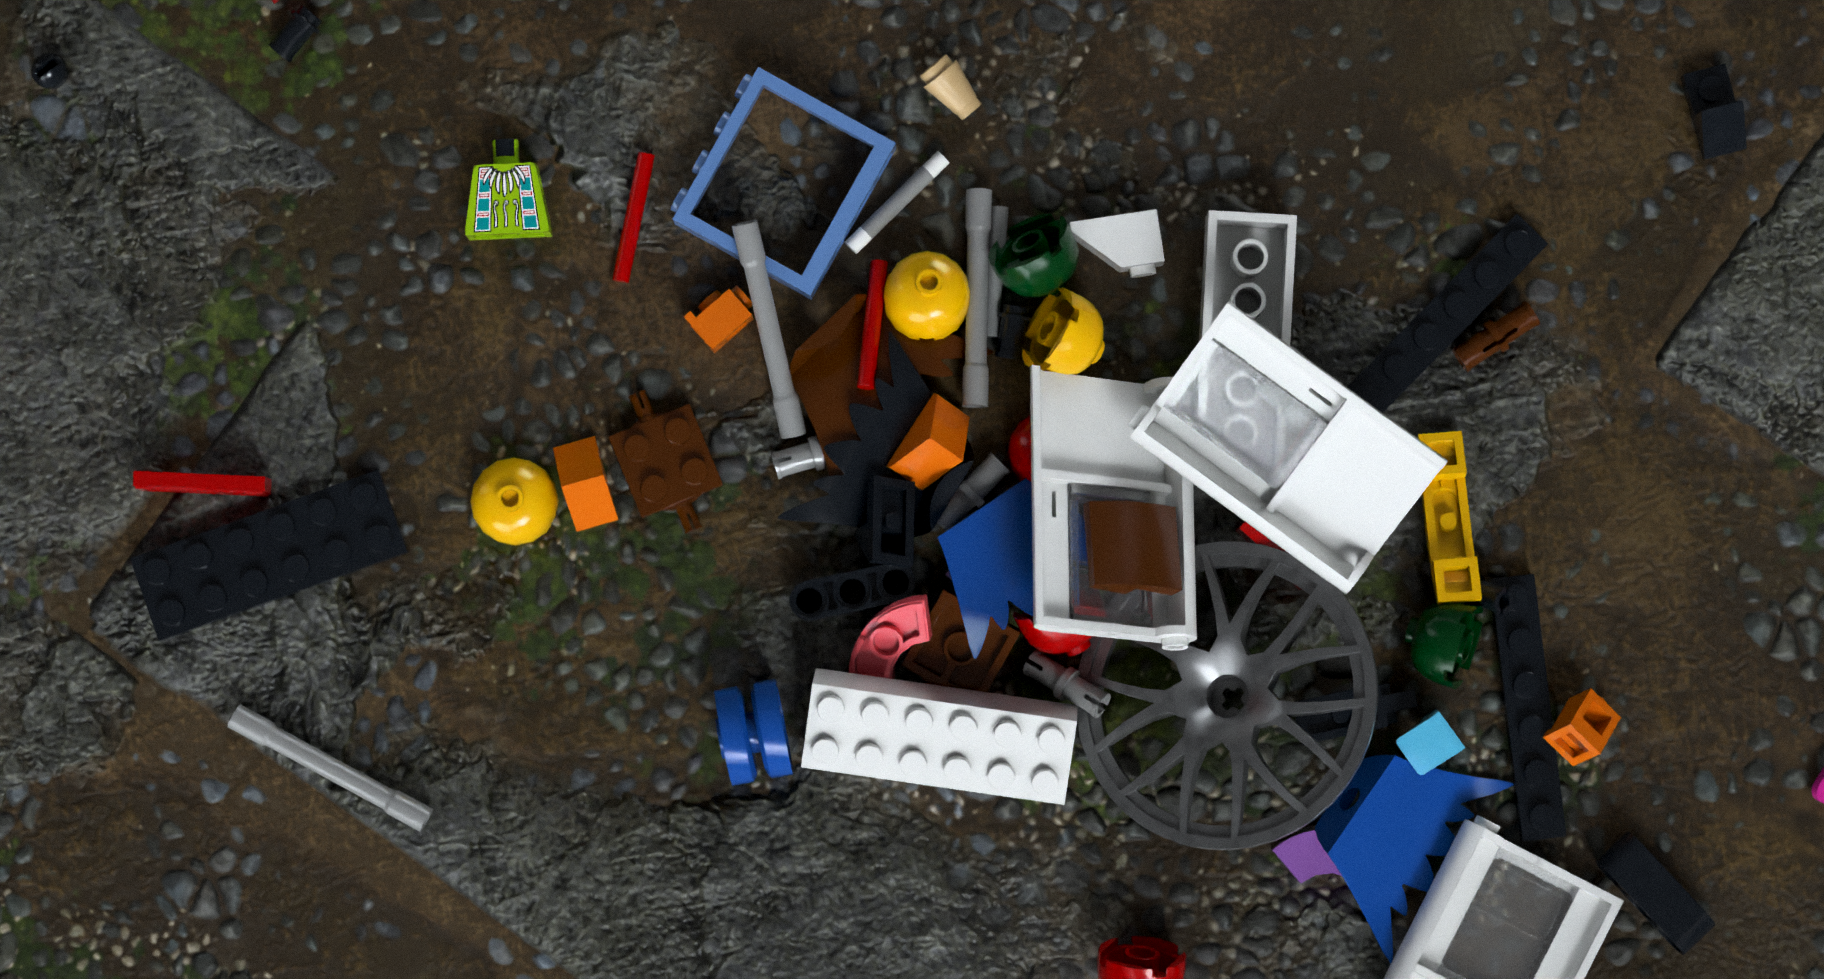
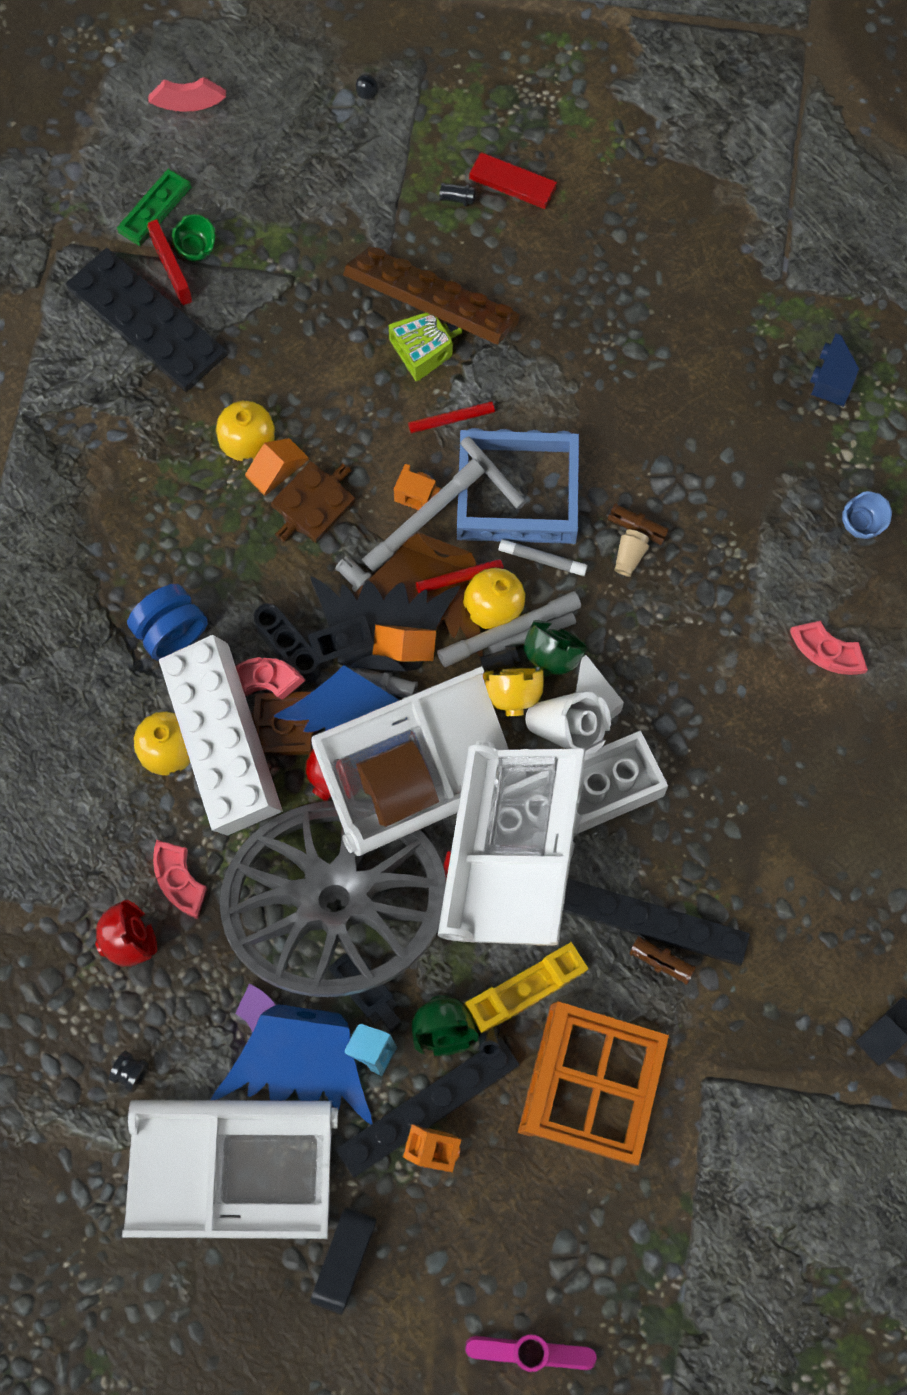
camera: 60 degrees right, 15 degrees down
light grey piece [227,704,433,832] -> none
light grey pin [1023,650,1111,718] -> none
none -> green tile [117,169,191,247]
none -> yellow cylinder [134,711,191,776]
none -> coral tile [153,840,208,919]
none -> green hair [172,214,215,262]
none -> reddish brown plate [343,246,521,345]
none -> light grey bar [460,436,526,509]
none -> orange window [518,1001,669,1166]
none -> white cone [525,691,611,755]
none -> reddish brown pin [607,503,669,546]

